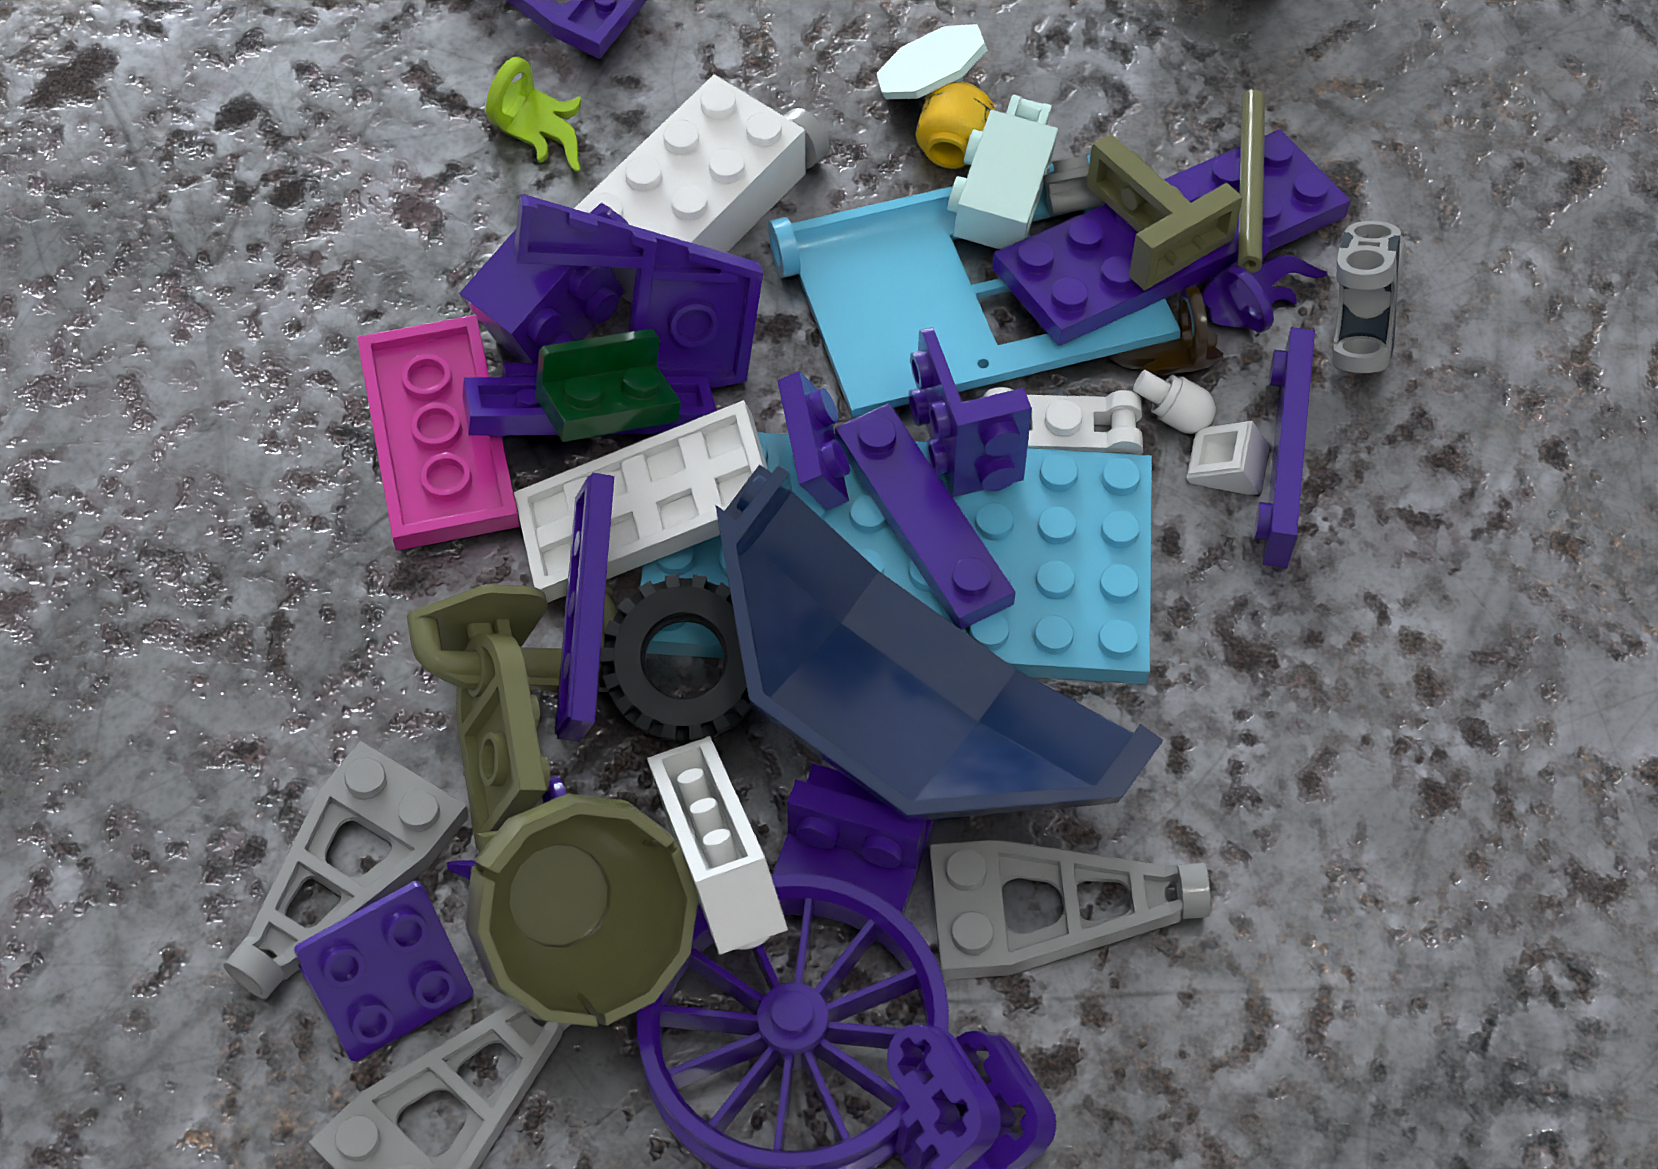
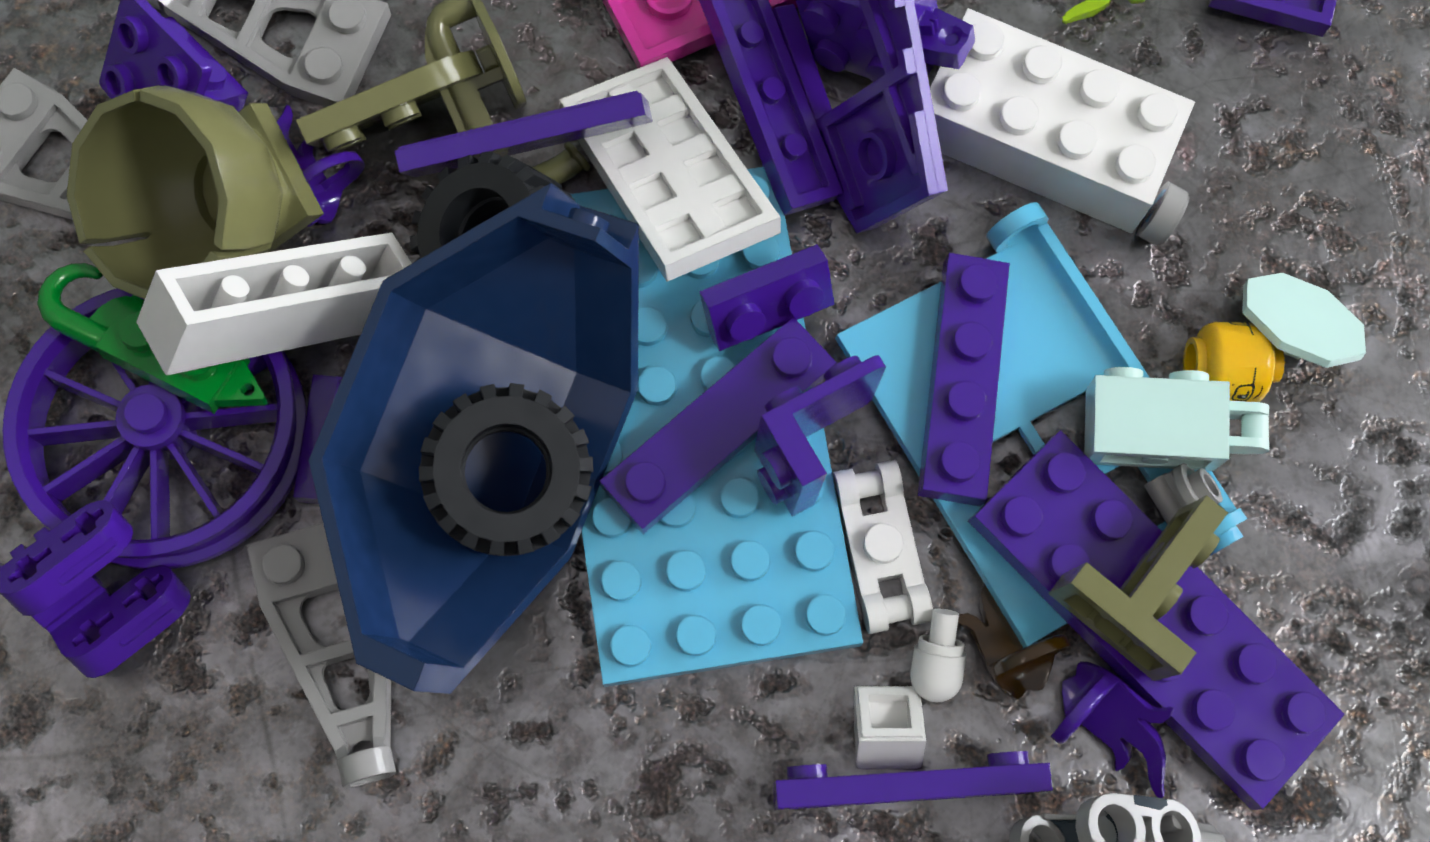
camera: 75 degrees right, 15 degrees up
dark green bracket [535,329,681,442] -> none
olive piece [1238,90,1265,273] -> none
none -> green plate [37,263,268,414]
none -> black tyre [419,383,593,556]
none -> dark purple plate [917,252,1010,507]

